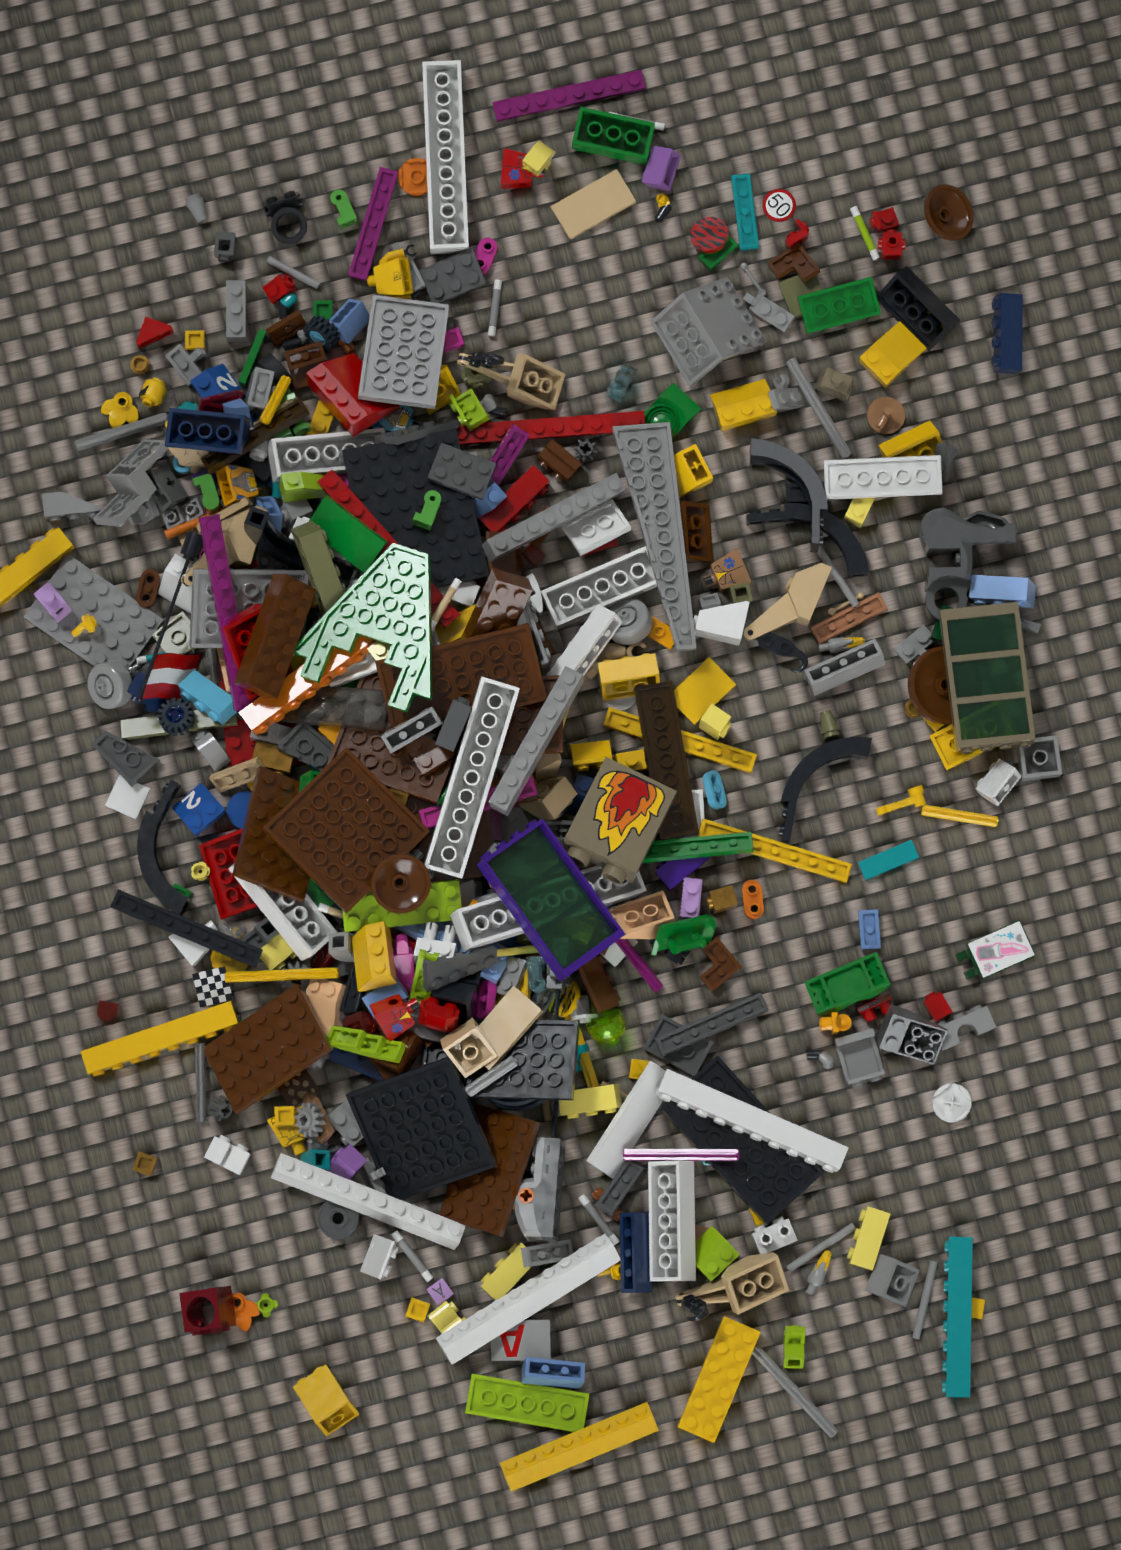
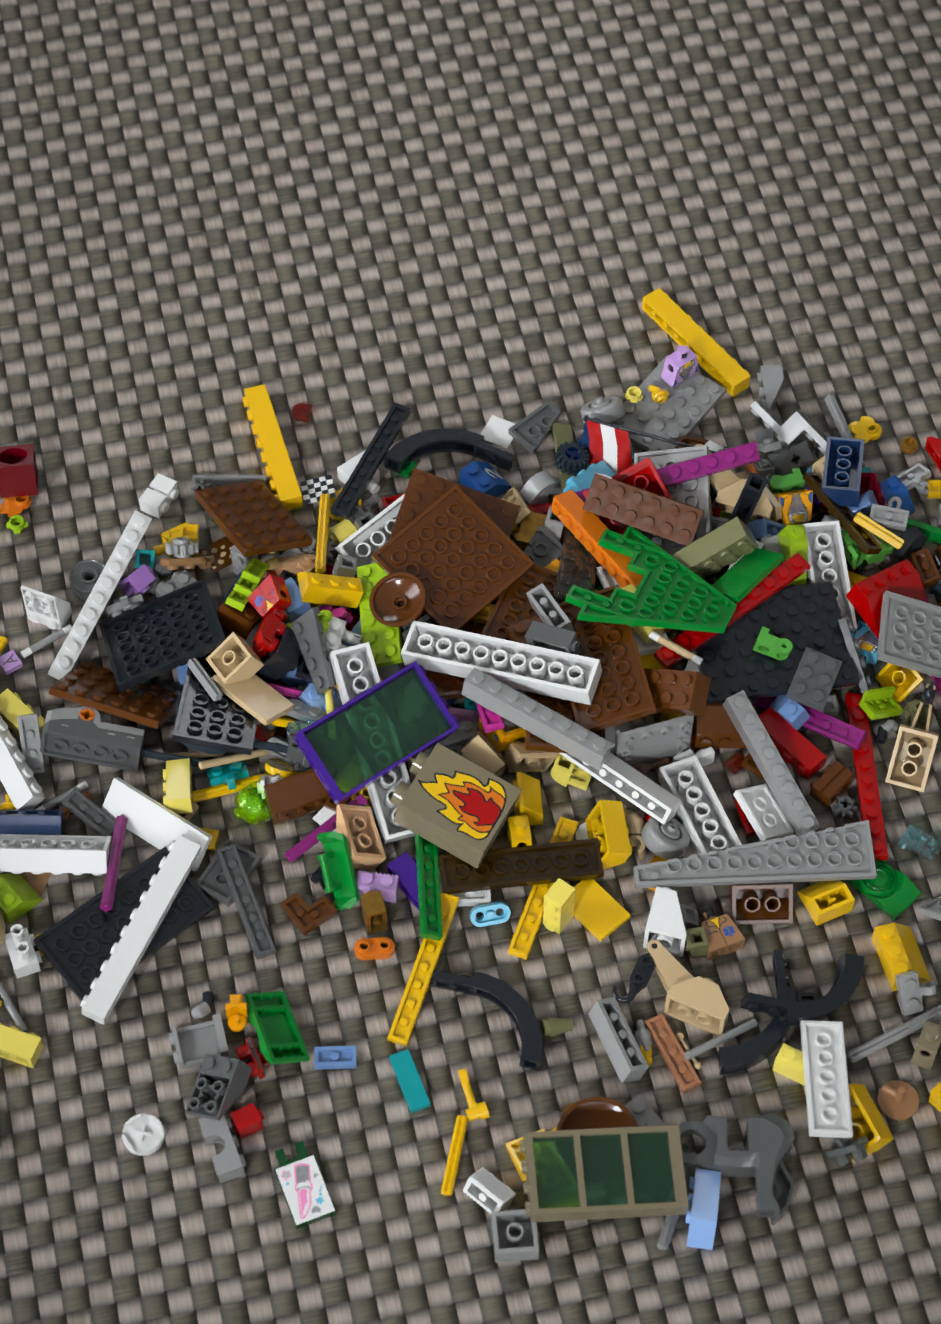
camera: 95 degrees right, 25 degrees down
pearl gold plate [132,1151,158,1176] -> none
yellow head [139,378,168,408] -> none
none -> light yellow plate [625,386,643,403]

